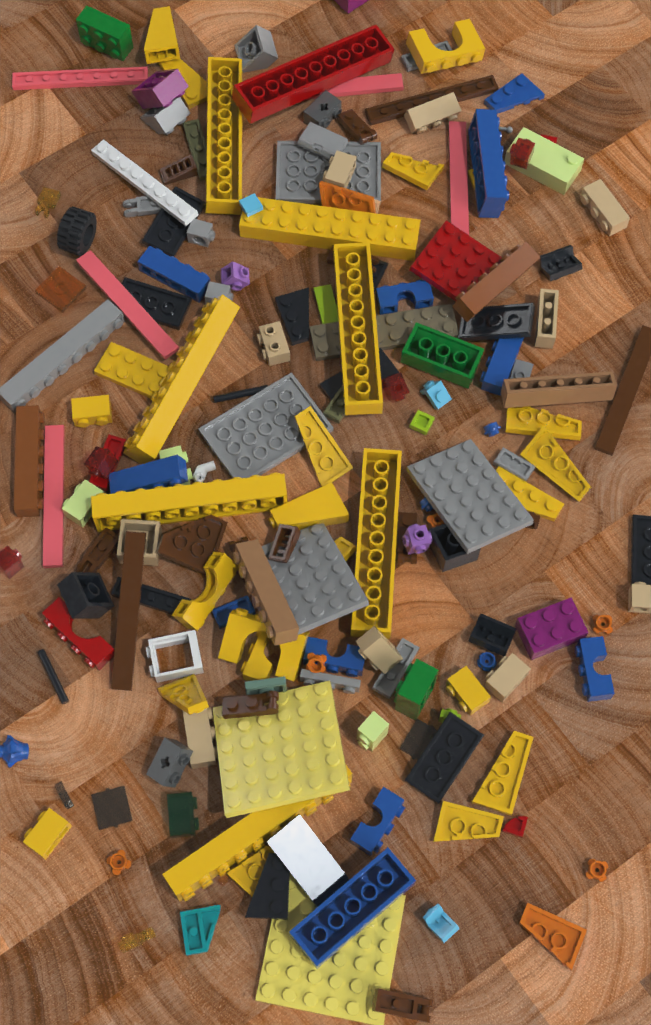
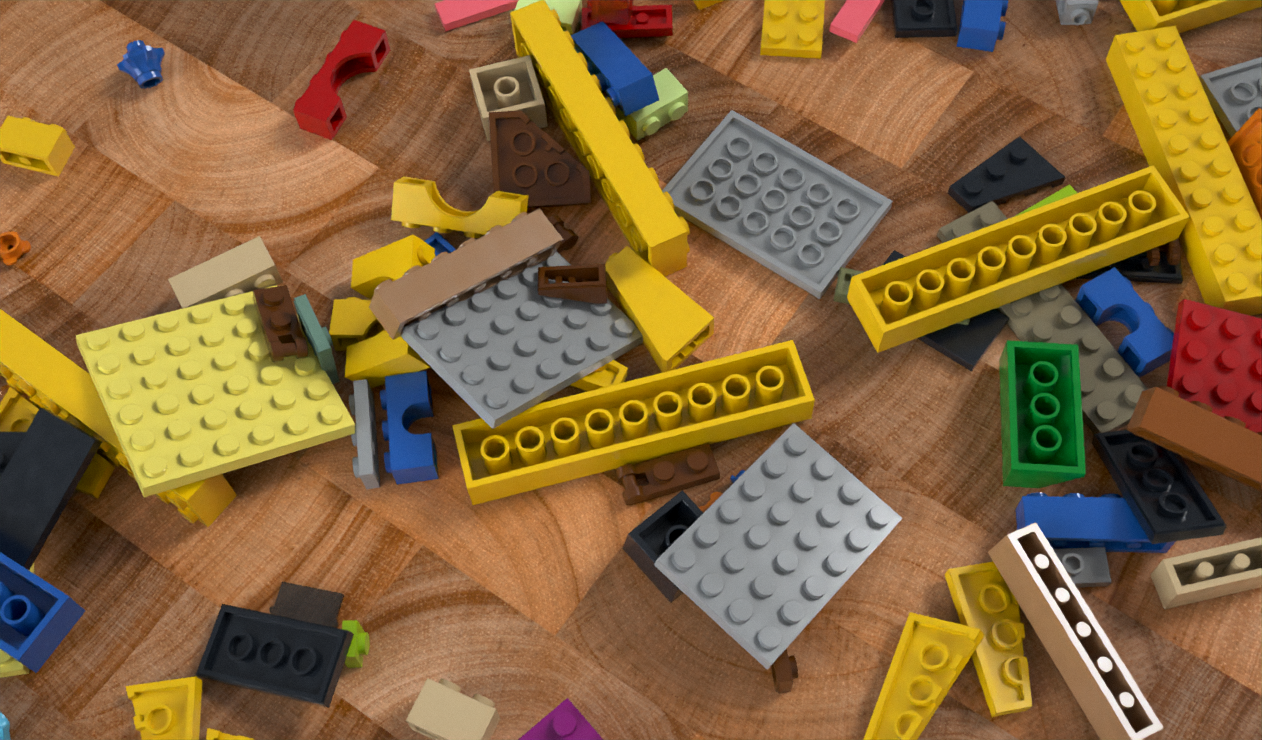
camera: 75 degrees right, 5 degrees down
black bar [37,649,69,704] -> none
clear smoke tile [55,781,74,809] -> none
black brick [57,572,114,619] -> none
reddish brown hinge [75,527,119,573] -> none
clear smoke piece [91,786,133,830] -> none
reddish brown tile [111,531,146,691] -> none
black tile [111,577,191,615] -> none
yellow brick [123,294,240,464] -> none
white window [146,630,204,683] -> none
dark grey brick [146,737,193,788] -> none
yellow wing [157,674,209,715] -> none
clear green brick [167,792,200,838] -> none
white arm [193,461,216,482] -> none
light grey brick [205,281,233,303] -> none
black bar [213,385,268,403] -> none
medium lavender brick [221,261,250,291] -> none
medium azure tile [239,193,263,217] -> none
tan brick [257,321,290,366] -> none
yellow wing [294,406,353,487] -> none
orange plate [306,652,327,673] -> none
blue arch [350,786,405,856] -> none
tan brick [356,626,403,674] -> none
yellowish green brick [357,711,389,752] -> none
light grey plate [372,638,420,699] -> none
clear red brick [381,372,410,402] -> none
green brick [393,659,439,721] -> none
medium lavender brick [402,524,432,554] -> none
lime plate [410,410,435,435] -> none
medium azure bracket [420,380,452,410] -> none
yellow brick [446,666,491,716] -> none
black bracket [468,614,517,656] -> none
blue plate [477,652,497,671] -> none
blue plate [483,422,501,437] -> none
light grey plate [493,447,536,482] -> none
yellow wing [496,466,564,521] -> none

